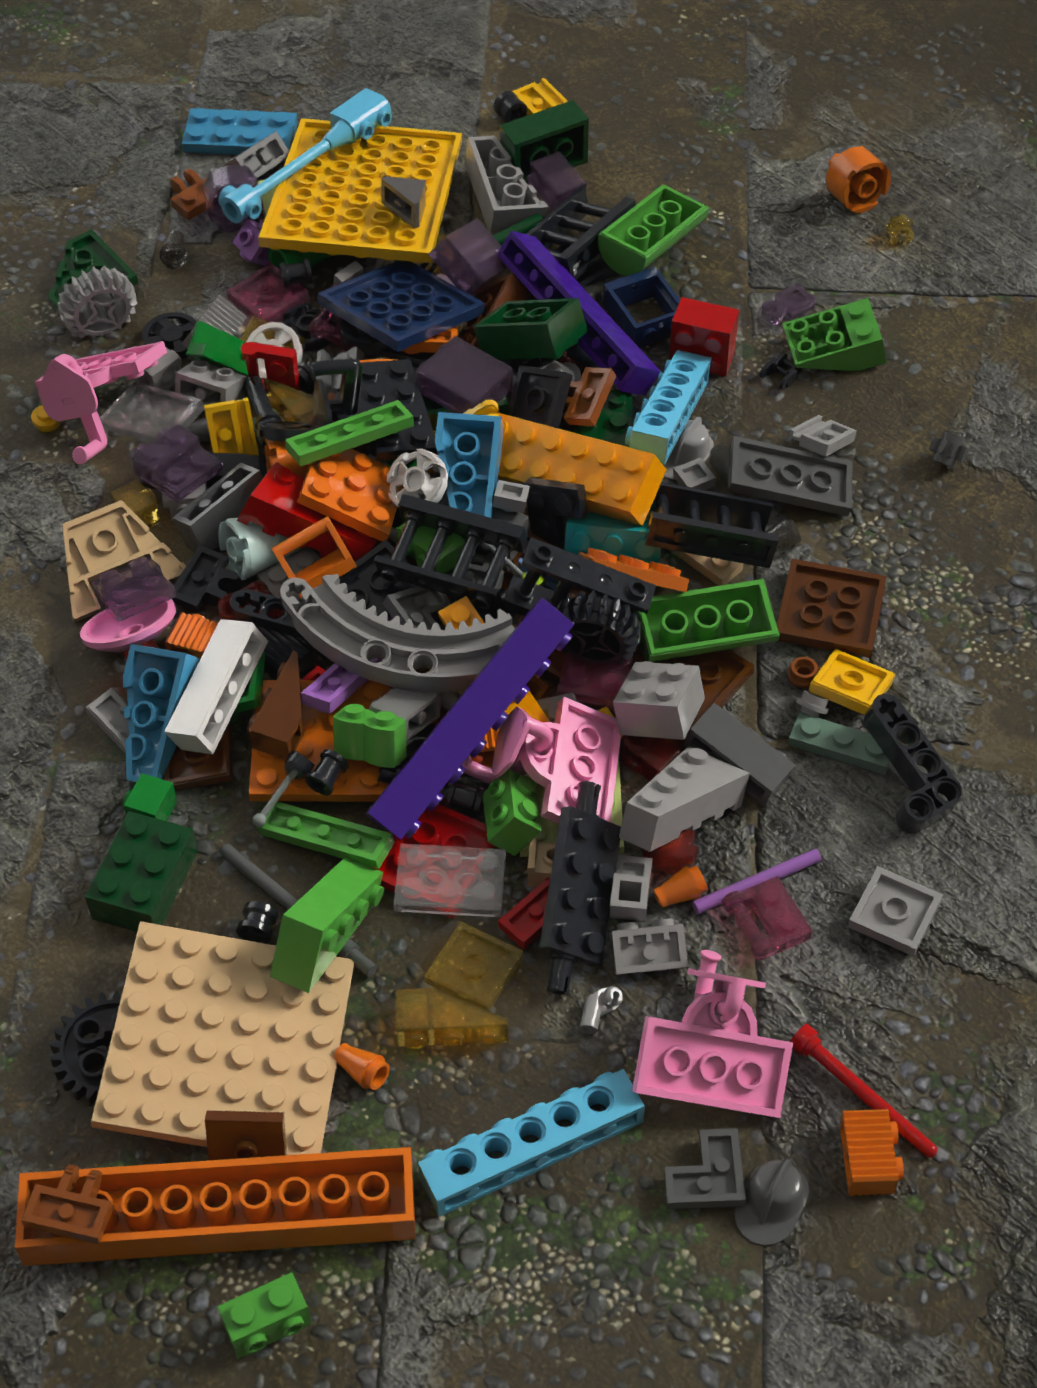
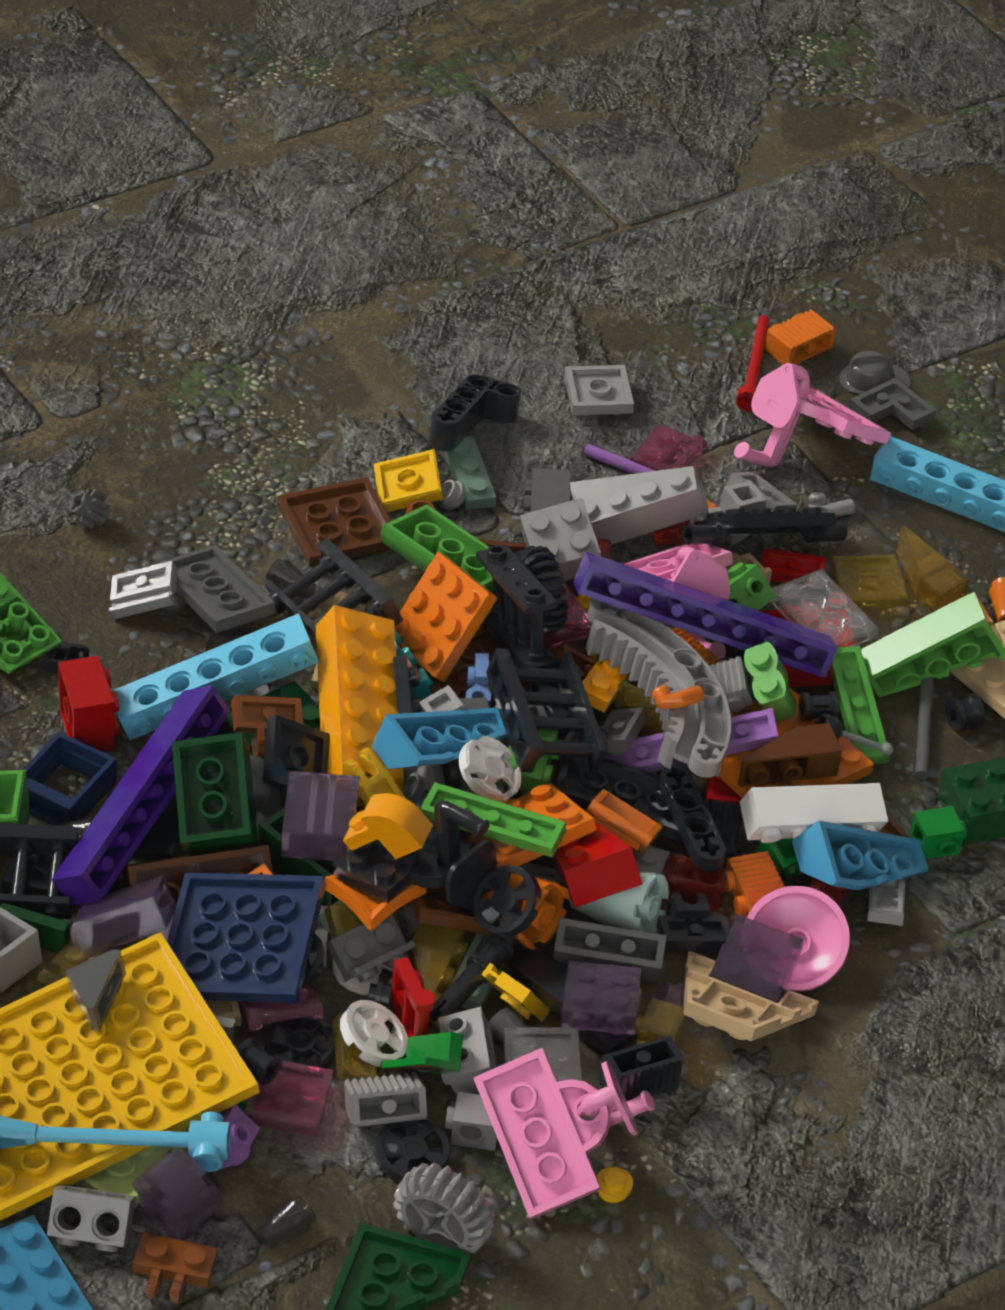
camera: 130 degrees left, 10 degrees down
none -> light orange brick [343,793,433,860]
none -> black brick [599,1036,684,1101]
none -> orange arm [652,685,704,710]
none -> plate [652,982,685,1020]

